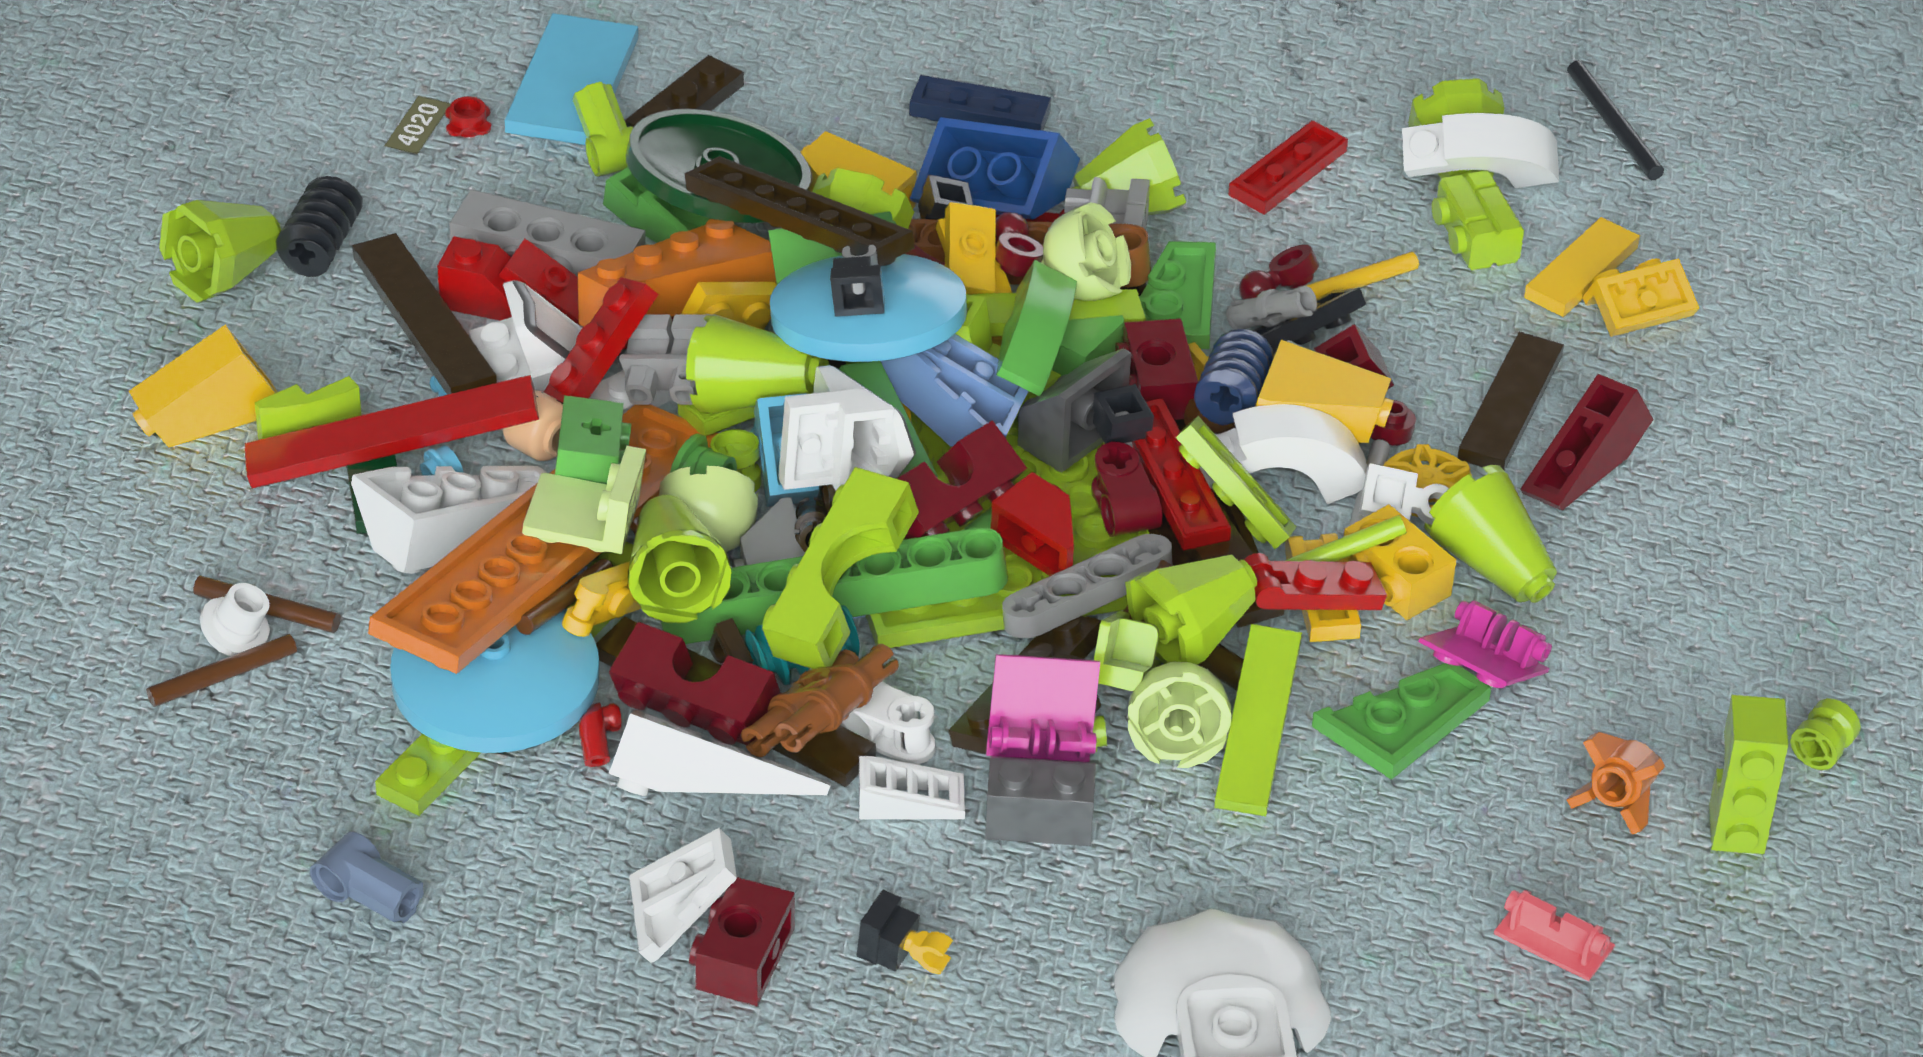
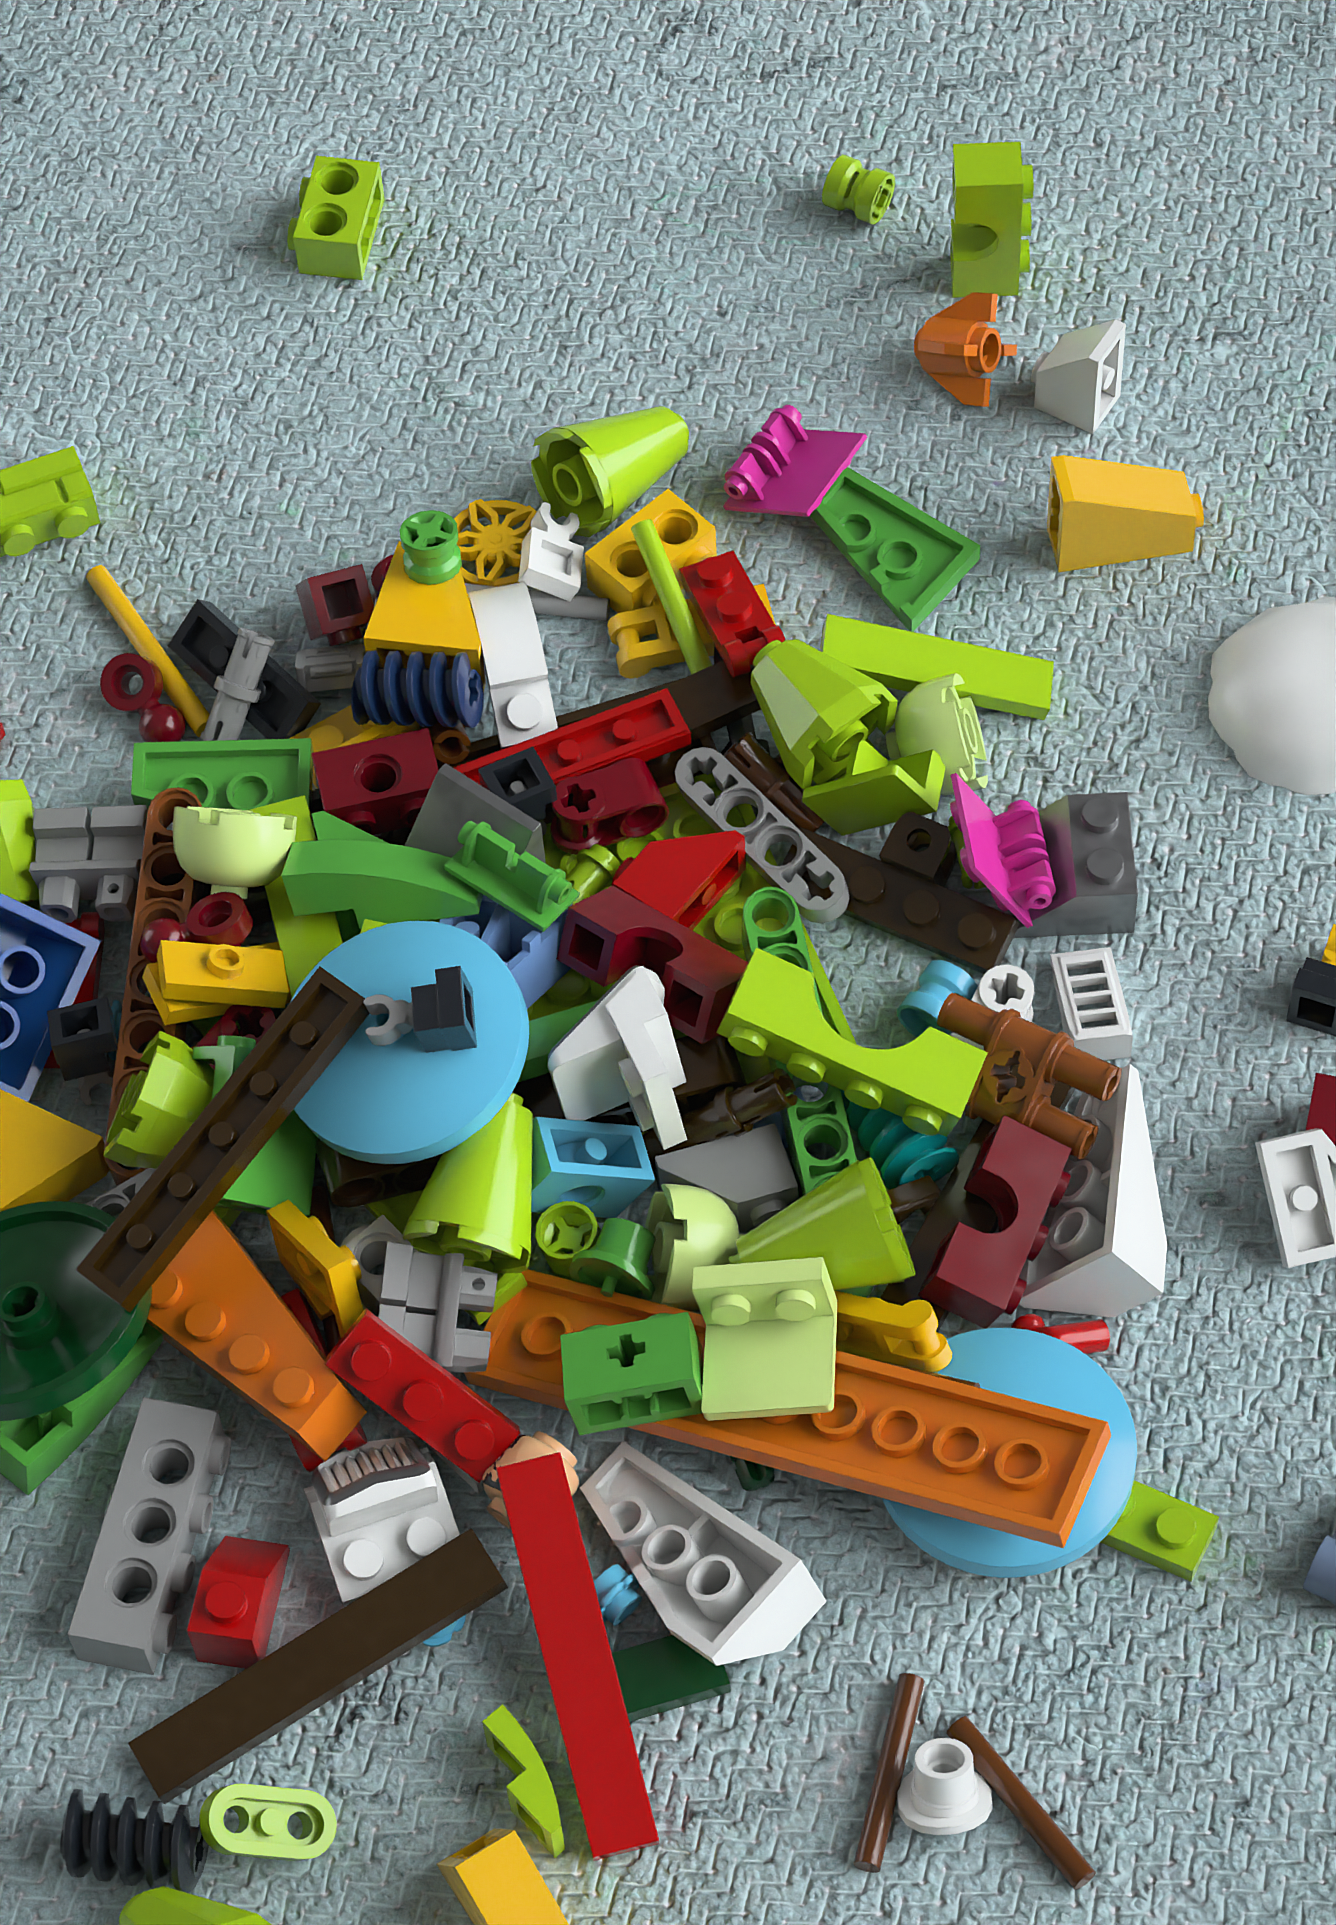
camera: 90 degrees left, 15 degrees up
red plate [498,238,580,326] -> none
lime plate [1176,416,1297,549] -> none
dark brown tile [1457,331,1564,471] -> none
coral hinge [1494,890,1615,981] -> none
dark red slope [1520,374,1654,511] -> none
yellow tile [1524,217,1640,317] -> none
yellow bracket [1582,258,1699,337] -> none
none -> lime plate [199,1783,337,1861]
none -> lime brick [287,156,385,280]
none -> bright green wheel [399,510,462,585]
none -> bright green hinge [443,821,580,932]
none -> lime pin [565,844,621,905]
none -> medium azure wheel [897,960,978,1038]
none -> white slope [1031,319,1126,434]
none -> yellow slope [1047,455,1204,572]

